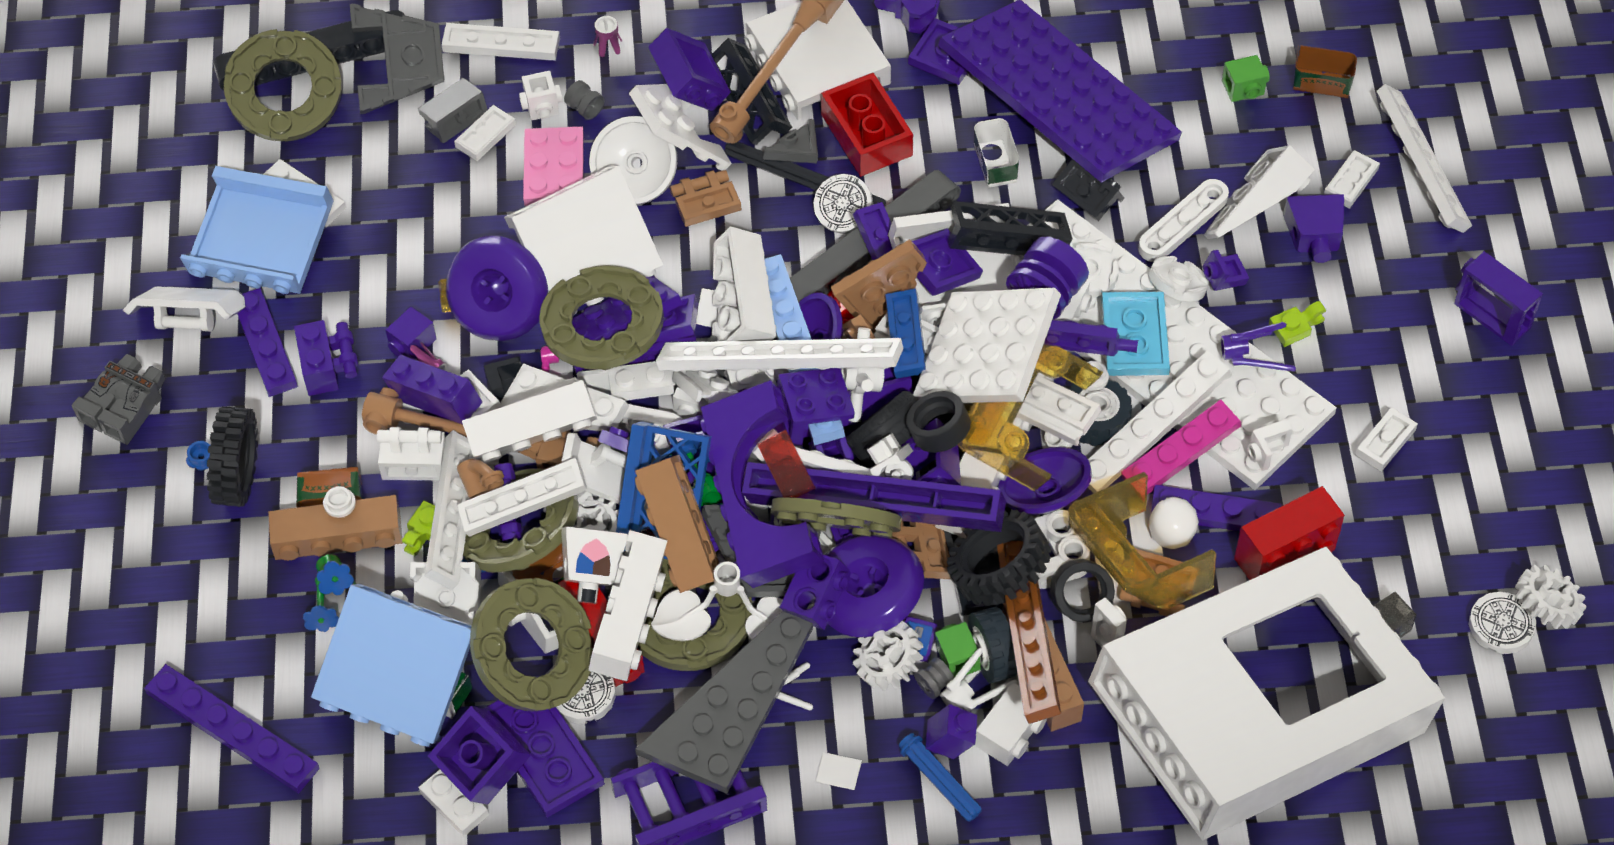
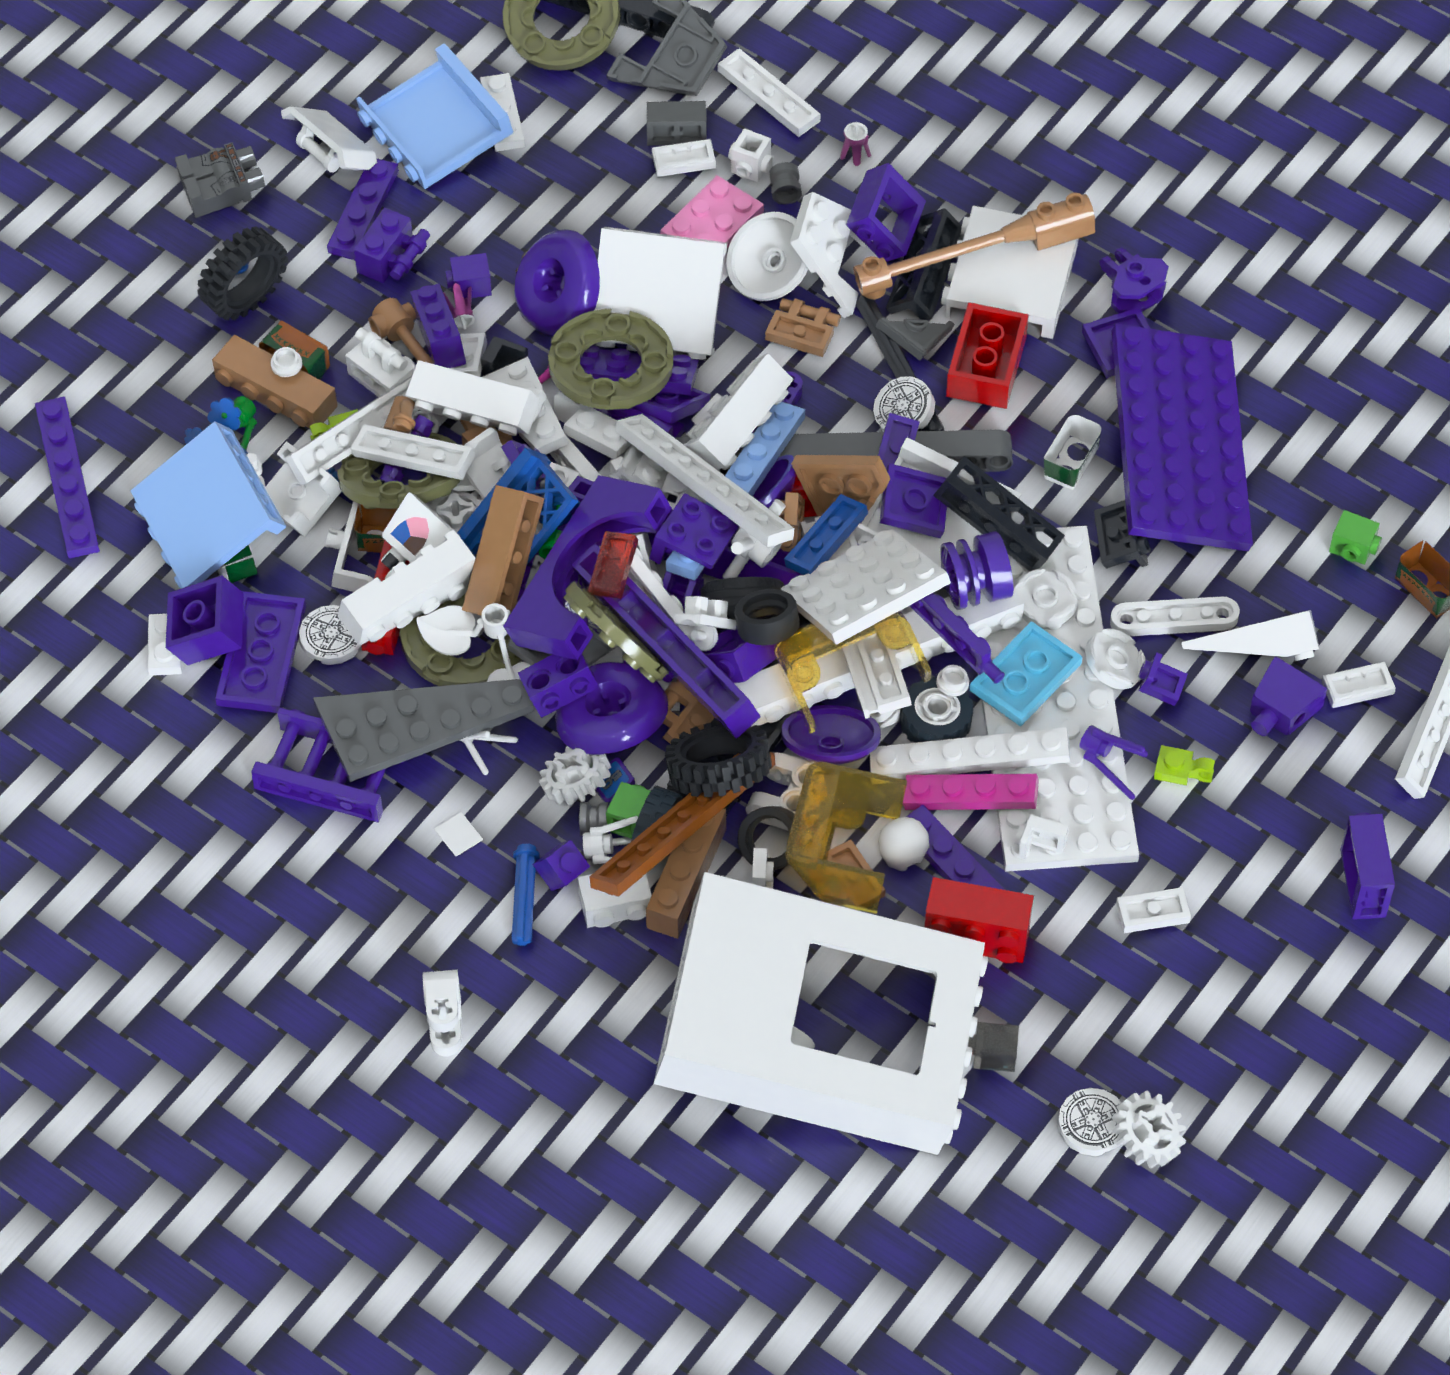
camera: 40 degrees right, 0 degrees up
olive plate [470,578,593,711] -> none

